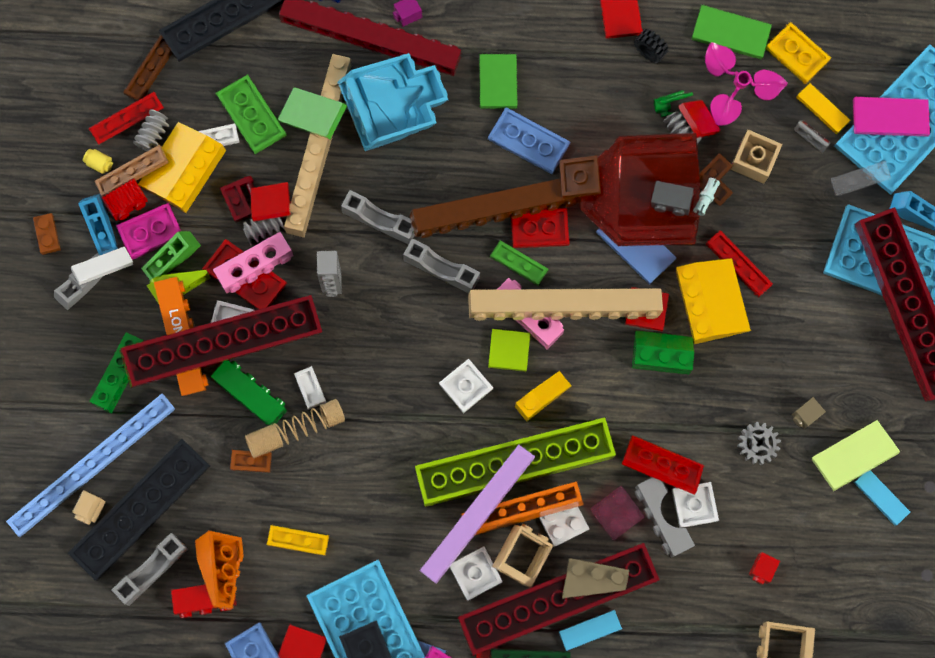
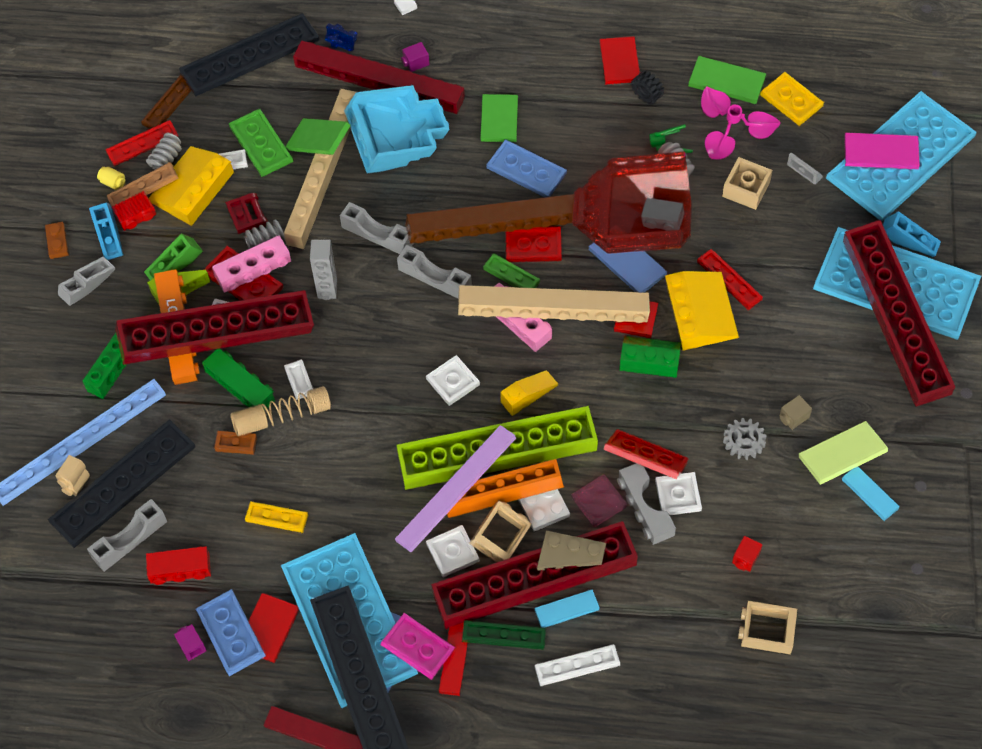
camera: 10 degrees right, 15 degrees down
white tile [71,246,133,285] -> none
dark pink tile [116,203,181,260] -> none
orange wedge [195,531,244,610] -> none
red tile [251,182,291,222] -> none
lime tile [488,329,530,371] -> none
reddish brown plate [560,155,601,199] -> none
red tile [678,100,721,138] -> none
reddish brown plate [693,153,734,206] -> none
light aqua pin [693,178,720,216] -> none
yellow tile [796,83,850,135] -> none
clear tile [830,161,891,197] -> none

